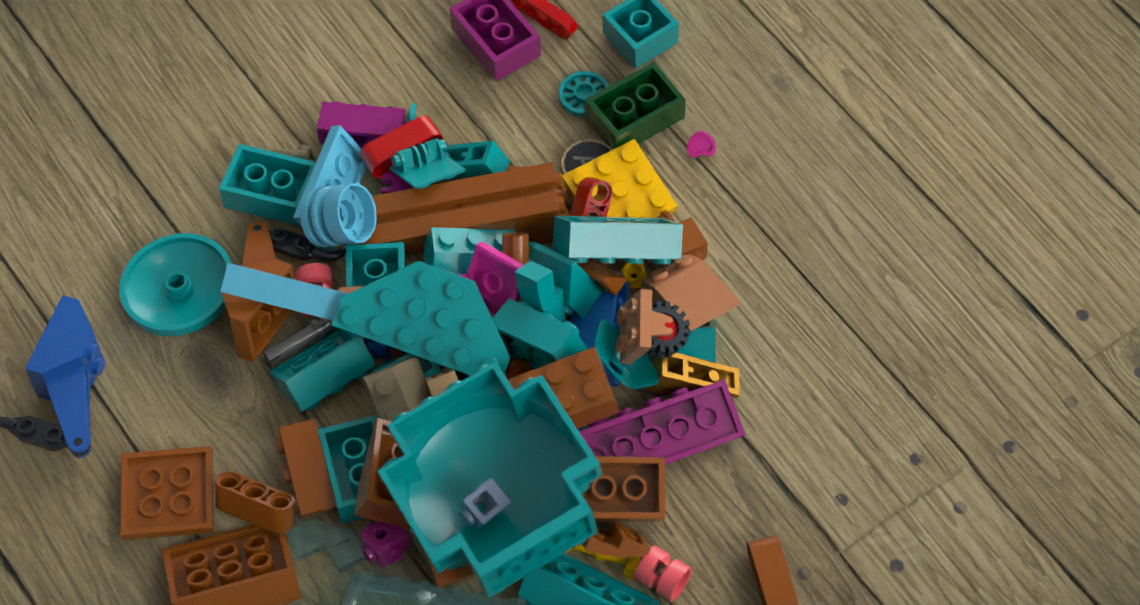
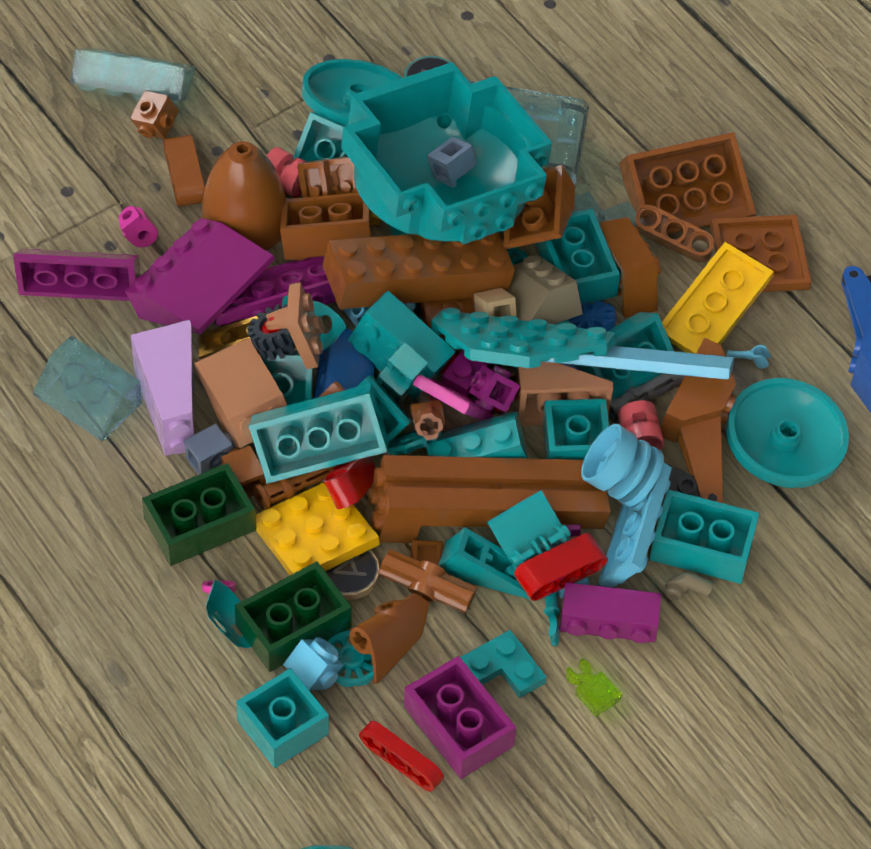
camera: 175 degrees right, 5 degrees down
none -> magenta slope [13,249,141,301]
none -> clear light blue slope [33,336,143,441]
none -> dark pink piece [118,206,158,247]
none -> magenta slope [125,218,275,334]
none -> lavender slope [131,320,194,456]
none -> dark green brick [142,463,256,566]
none -> sand blue brick [184,424,235,475]
none -> dark orange cylinder [202,141,287,250]
none -> teal piece [206,580,251,648]
none -> medium azure brick [283,637,344,691]
none -> dark orange panel [349,593,429,684]
none -> dark orange piece [378,549,477,614]
none -> teal plate [460,630,547,698]
none -> clear neon green plate [566,658,622,717]
none -> blue wheel [568,301,617,332]
none -> yellow plate [662,242,774,354]
none -> medium azure hand [727,345,771,369]

